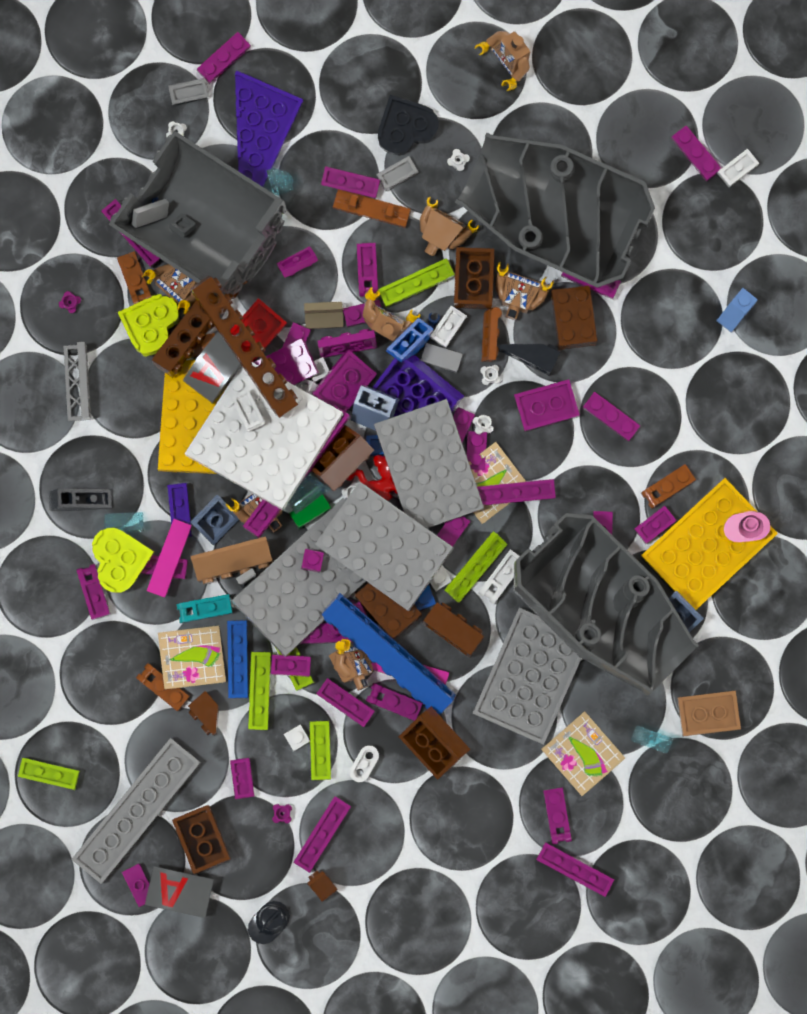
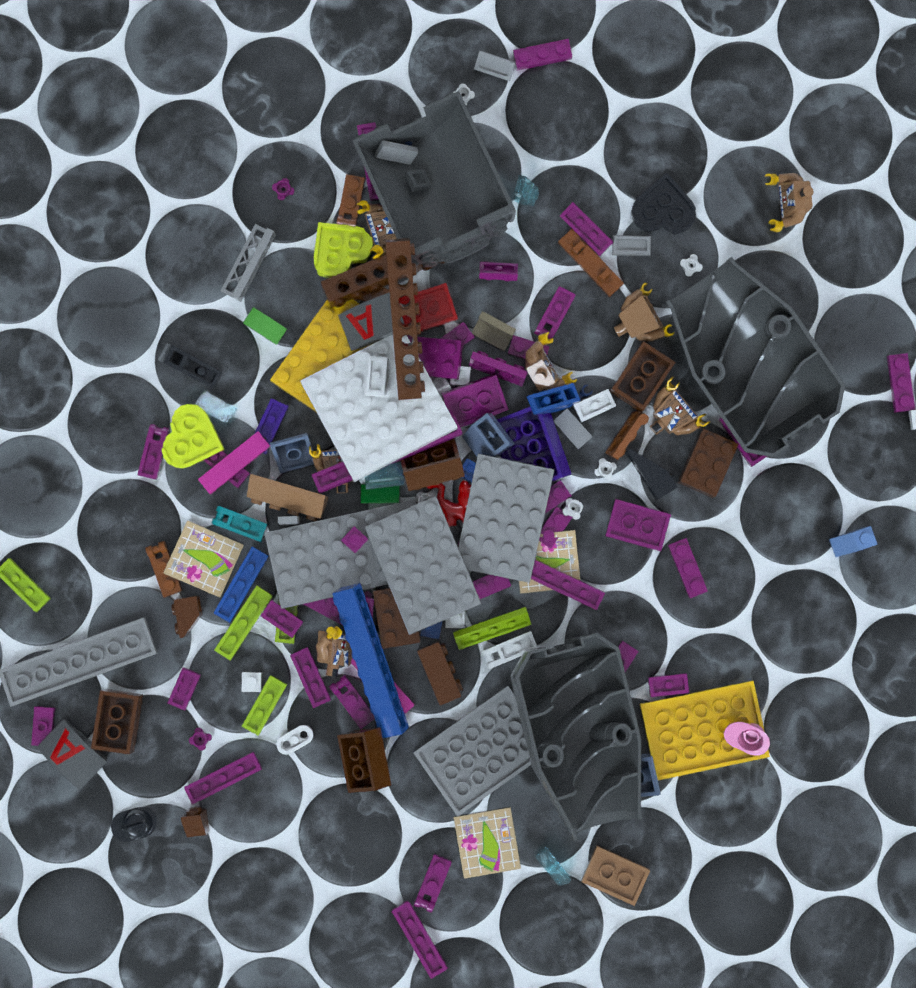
camera: 25 degrees right, 5 degrees up
dark purple wing [235,70,303,187] -> none
lime plate [378,258,455,308] -> none
dark orange plate [641,464,696,509] -> none
none -> bright green slope [243,307,287,345]

